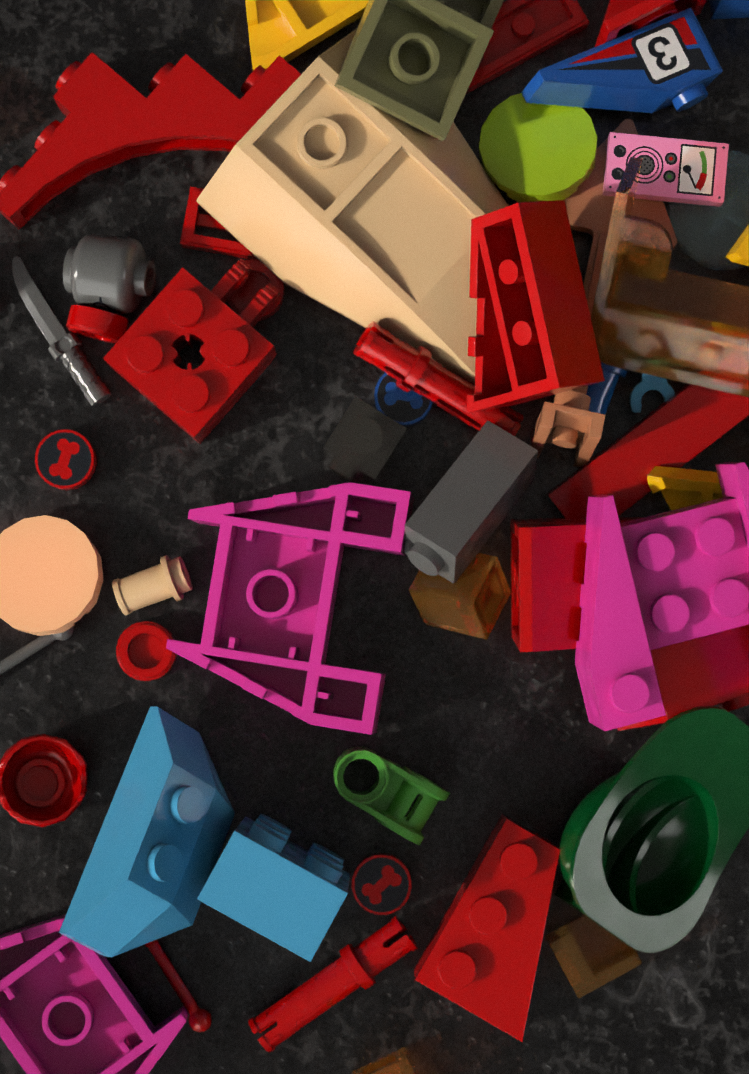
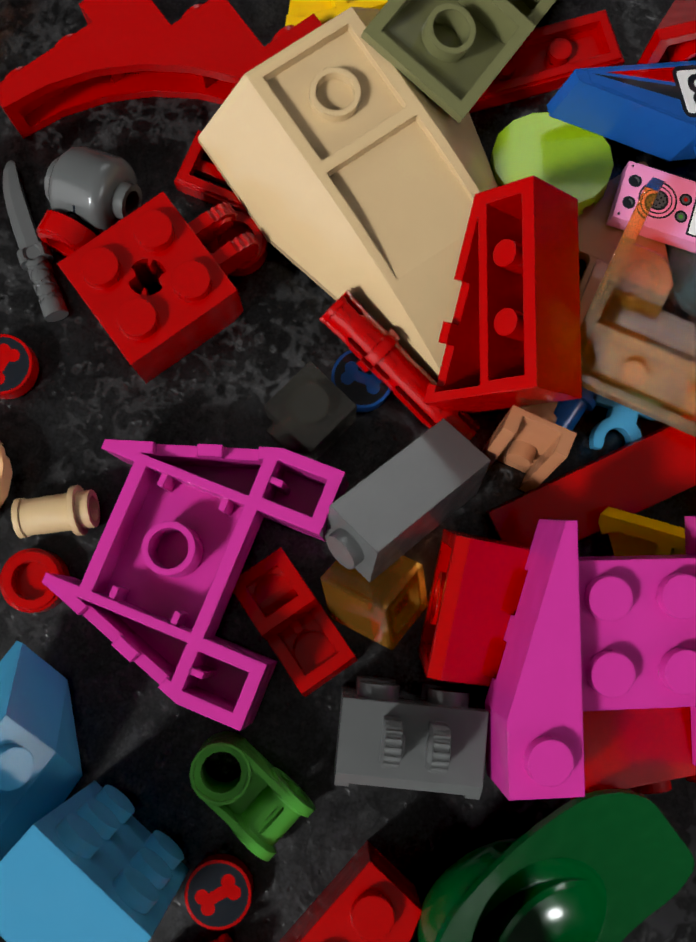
camera: 10 degrees right, 5 degrees down
none -> red slope [233,547,358,697]
none -> dark grey hinge [334,676,489,800]

